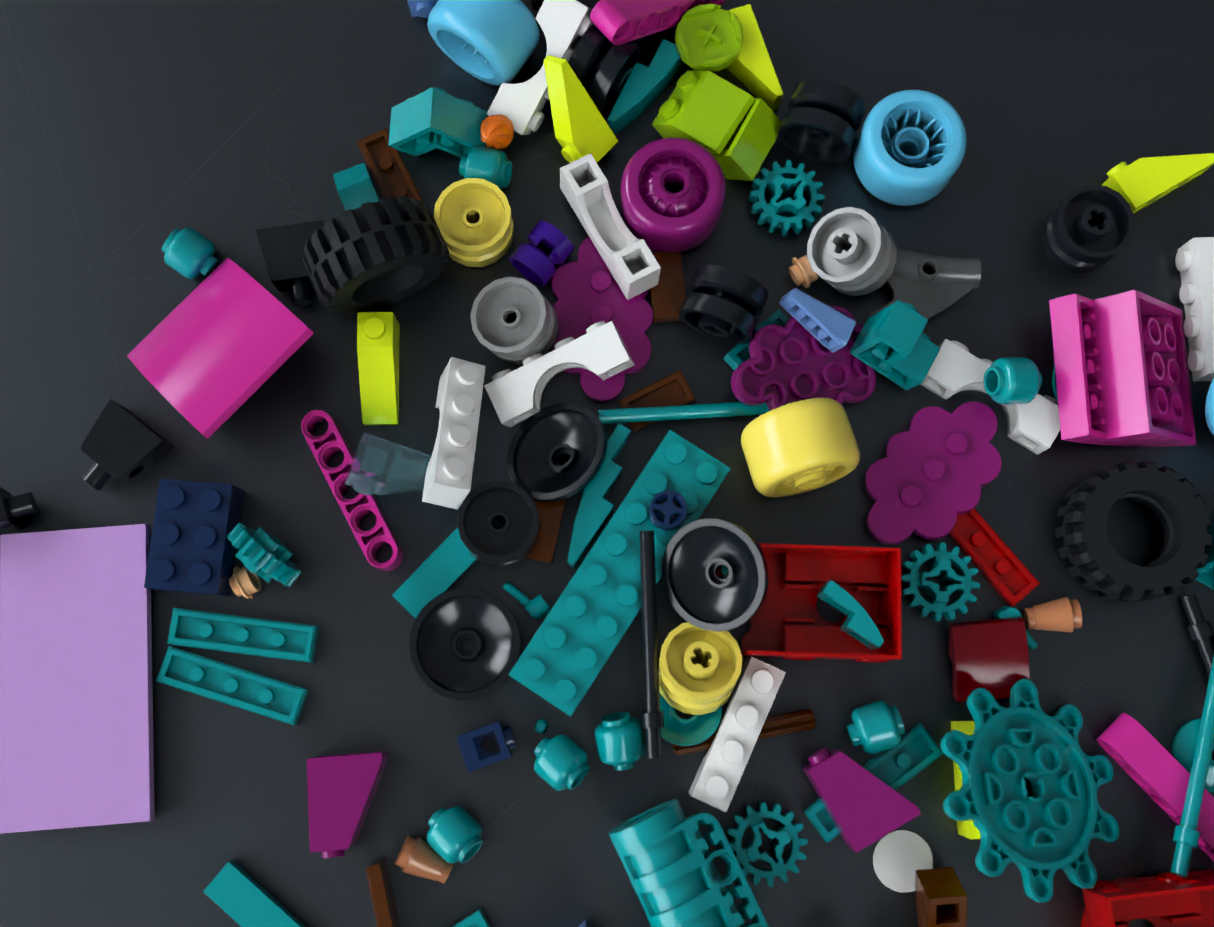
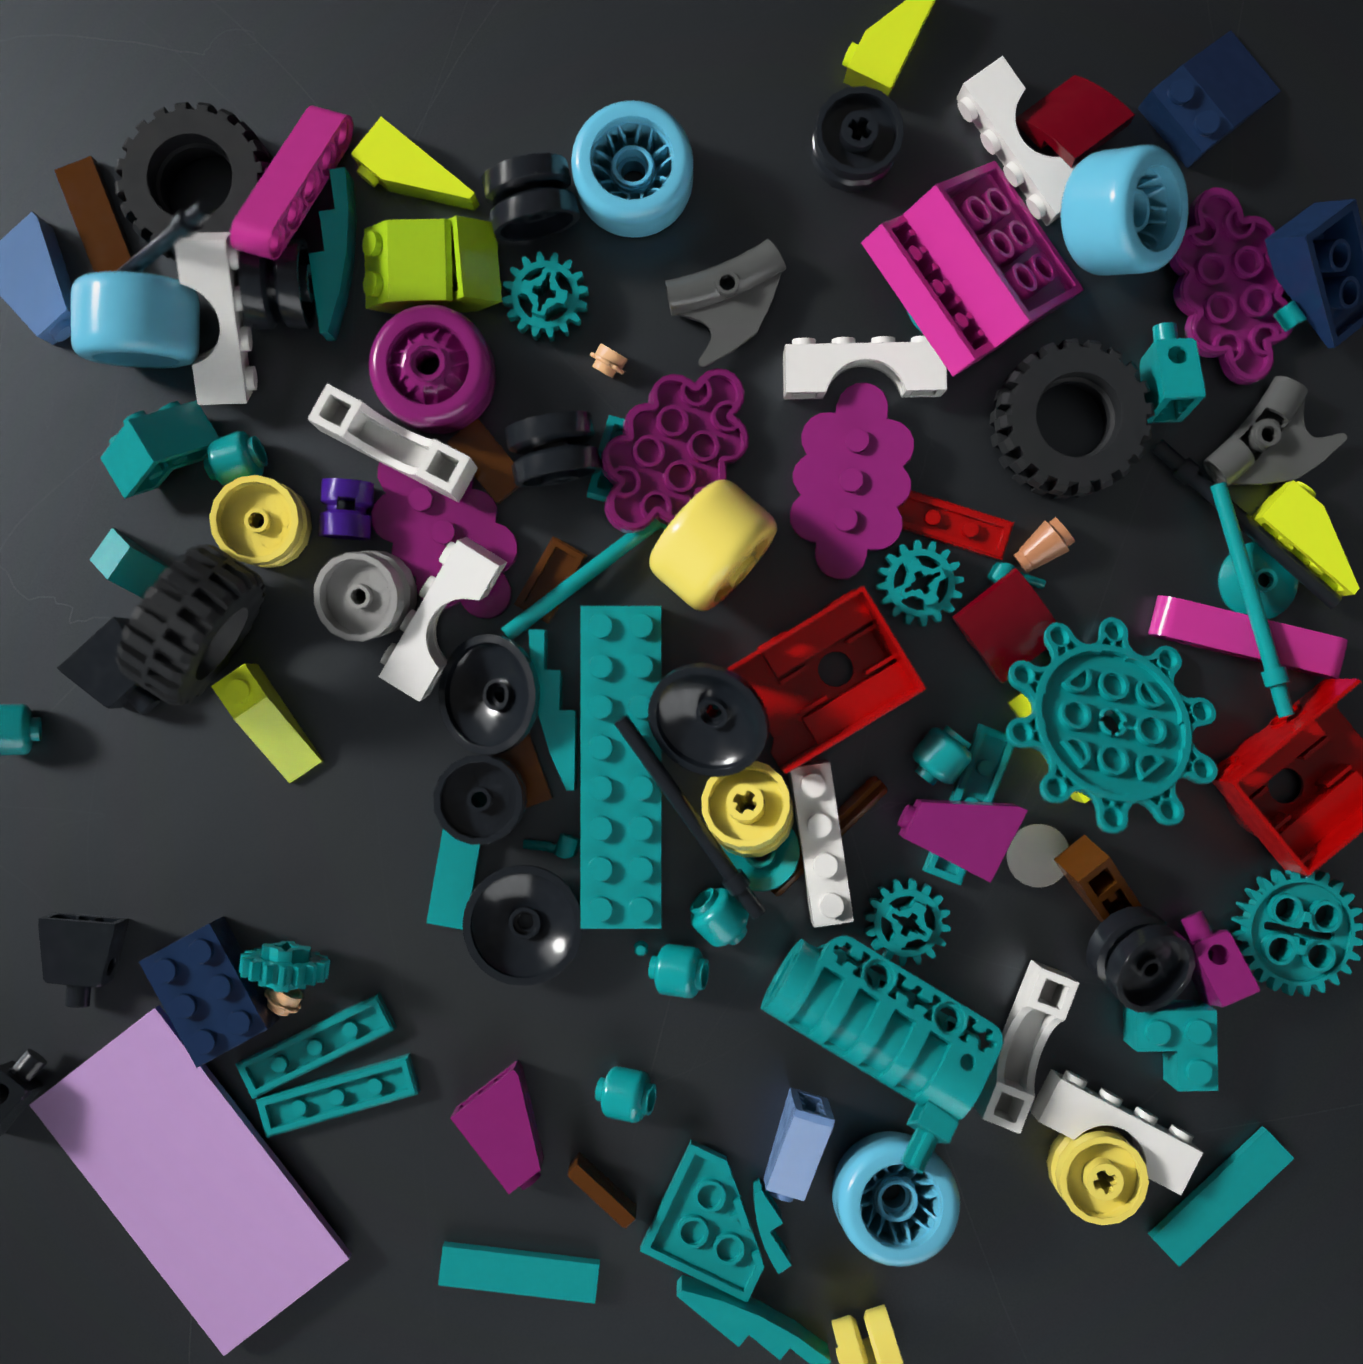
camera: 30 degrees left, 10 degrees up
dark pink slope [127,257,314,439] -> none
dark pink beam [301,410,403,571] -> none
clear light blue slope [345,432,431,495] -> none
reddish brown tile [356,128,425,204] -> none
nougat cone [395,836,454,884] -> none
white arch [422,357,486,510] -> none
dark blue brick [456,720,517,773] -> none
orange plate [480,114,514,149] -> none
neon yellow slope [543,55,619,163] -> none
dark blue wheel [649,490,687,531] -> none
lime tile [675,4,743,72] -> none
medium blue slope [779,288,856,353] -> none
light grey wheel [807,207,897,296] -> none
teal slope [817,580,884,650] -> none
teal brick [849,300,941,390] -> none
teal head [983,357,1042,404] -> none

